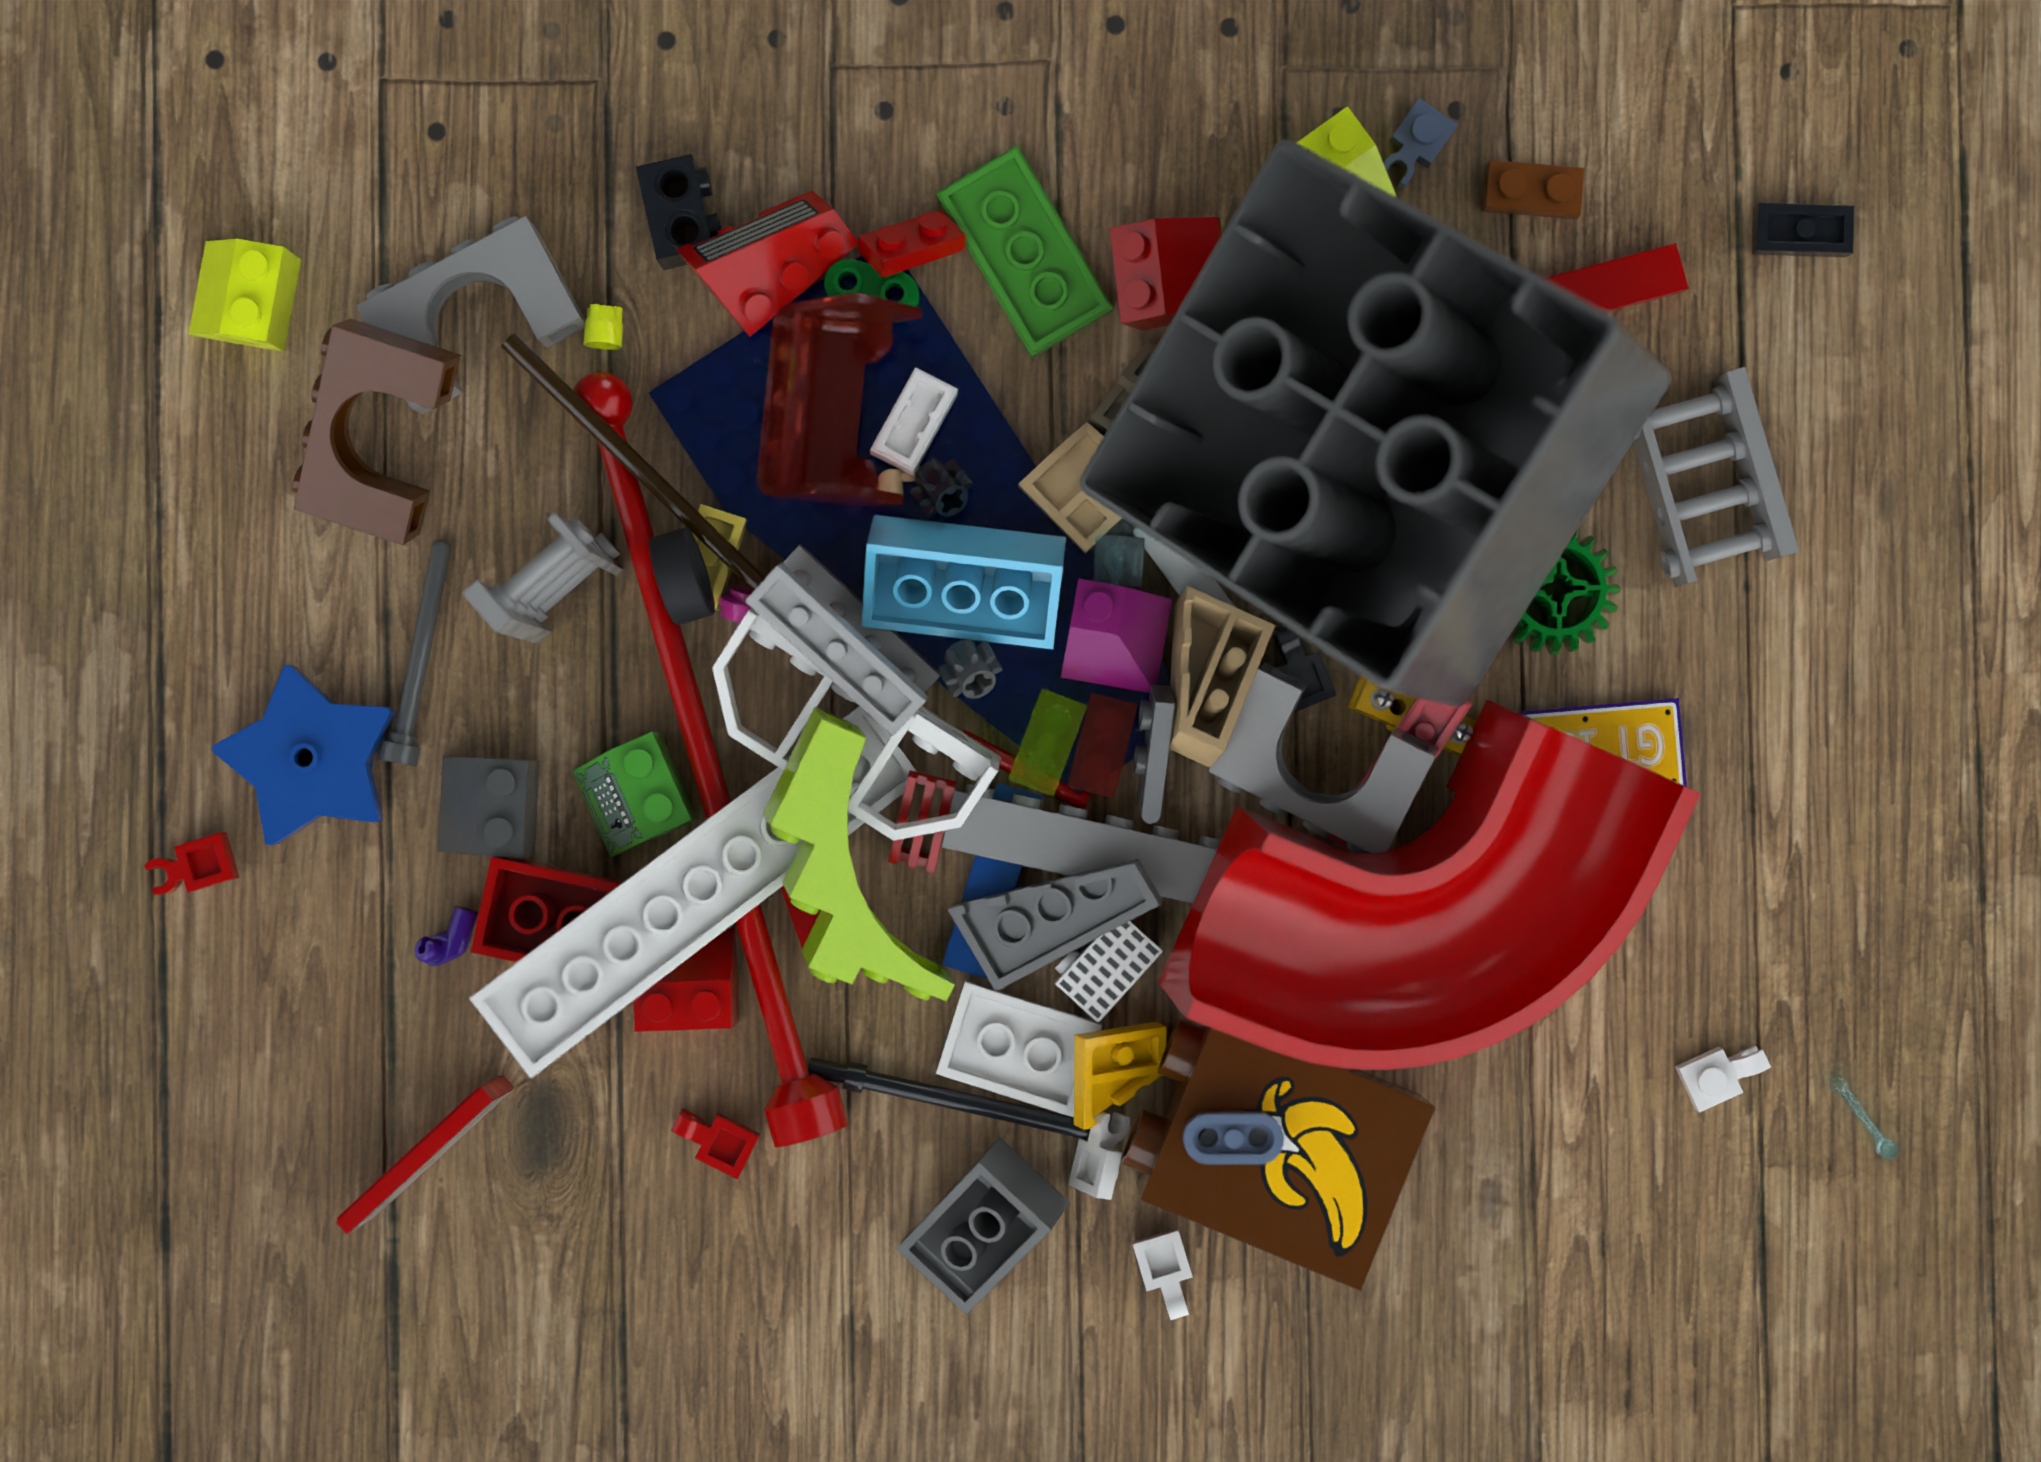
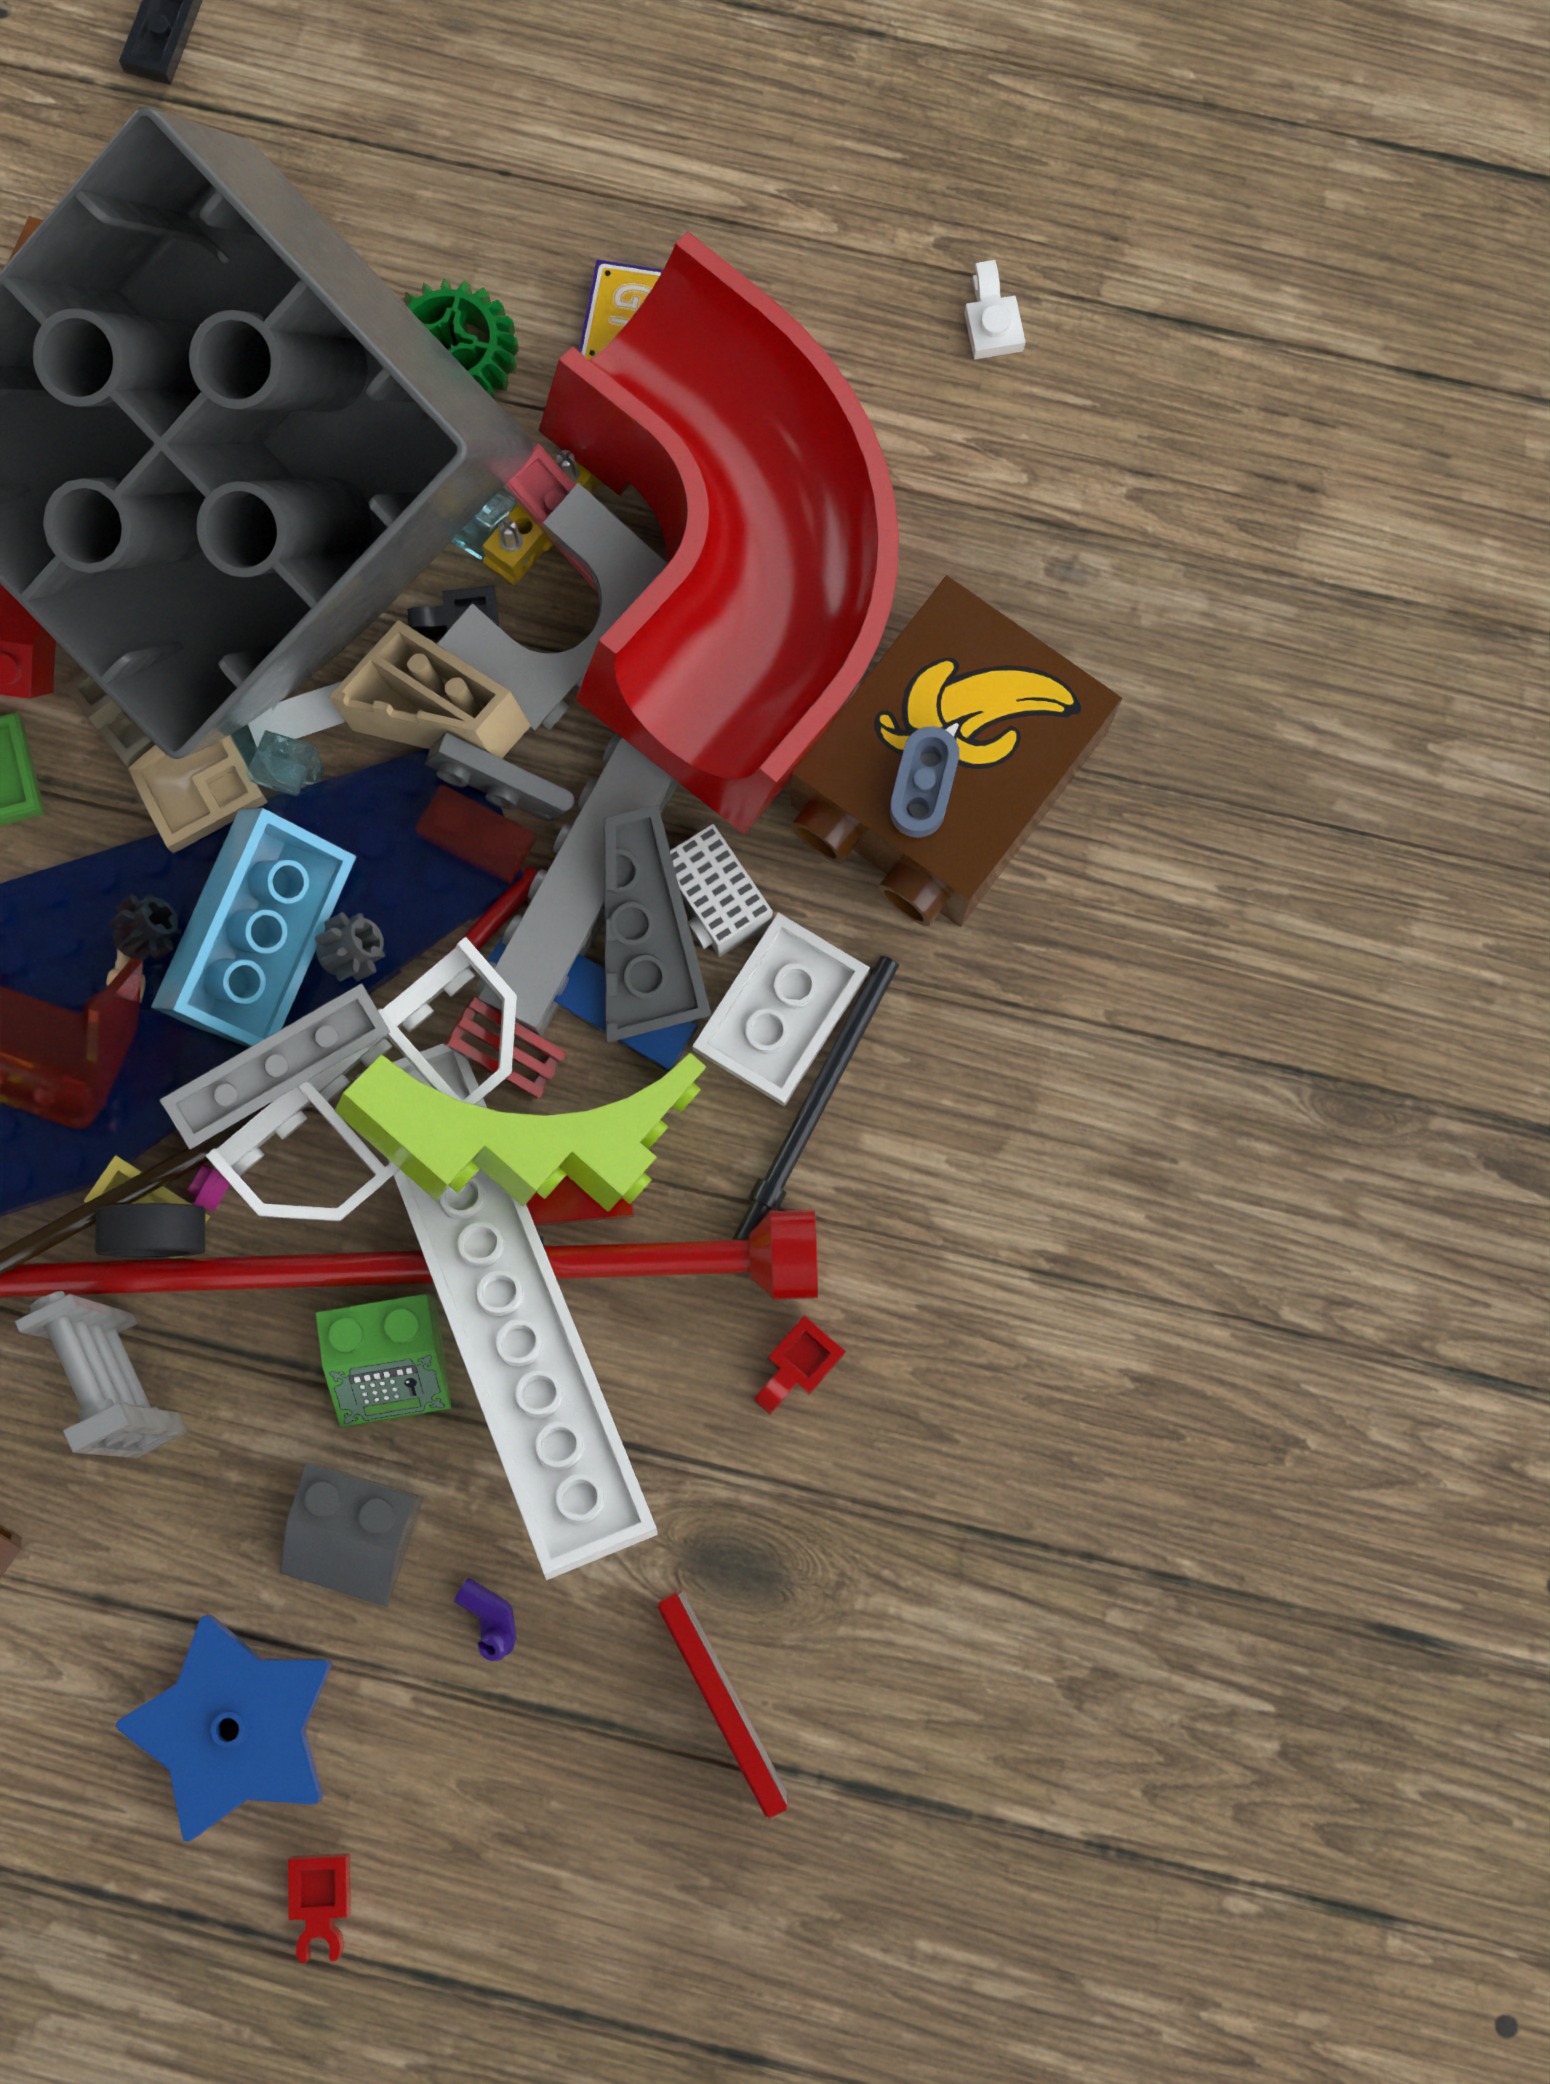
camera: 80 degrees left, 10 degrees down
dark grey piece [378,539,451,767] -> none
red brick [470,856,624,962] -> none
red slope [634,928,739,1032] -> none
white plate [870,367,958,476] -> none
dark grey slope [897,1137,1070,1315] -> none
clear neon green plate [1008,689,1087,796] -> none
magenta slope [1061,579,1172,693] -> none
white plate [1068,1111,1130,1200] -> none
yellow wing [1074,1022,1167,1130] -> none
white plate [1132,1228,1193,1320] -> none
light grey fence [1633,367,1799,587] -> none
clear light blue hinge [1829,1075,1899,1160] -> none

